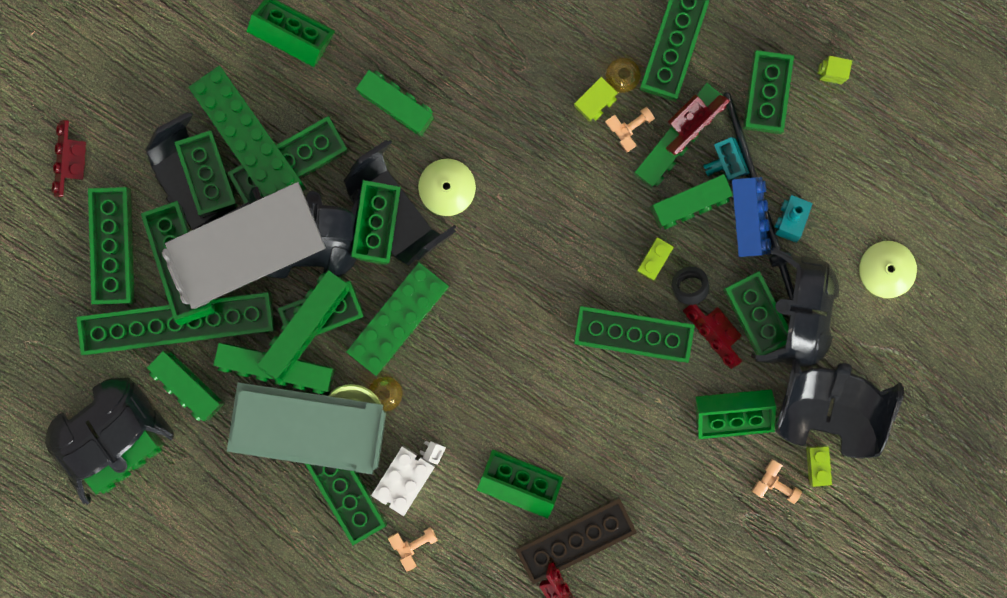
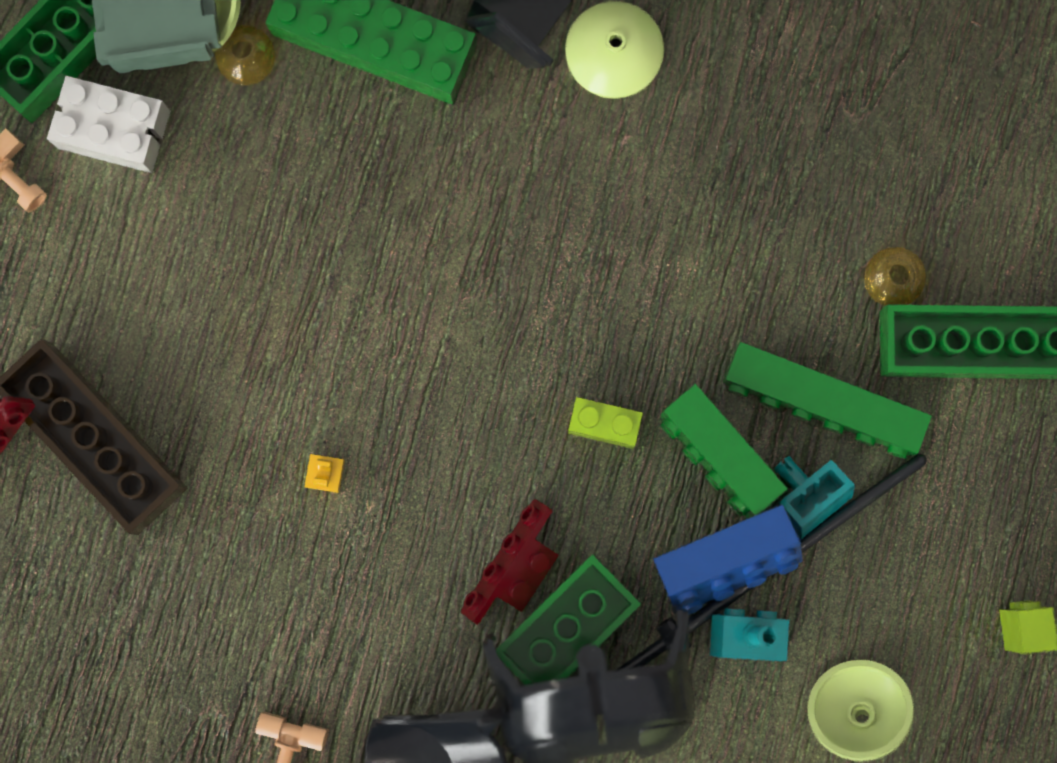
camera: 75 degrees right, 5 degrees down
white tile [420,441,446,465] -> none
green slope [477,449,564,519] -> none
green brick [573,306,695,363] -> none
lime brick [574,77,617,122] -> none
light nougat bar [605,107,655,153] -> none
dark red bracket [666,95,730,155] -> none
black tyre [672,266,710,305] -> none
green slope [695,389,776,439] -> none
green brick [743,50,794,134] -> none
none -> yellow tile [304,454,345,493]
none -> yellowish green dish [808,660,914,761]

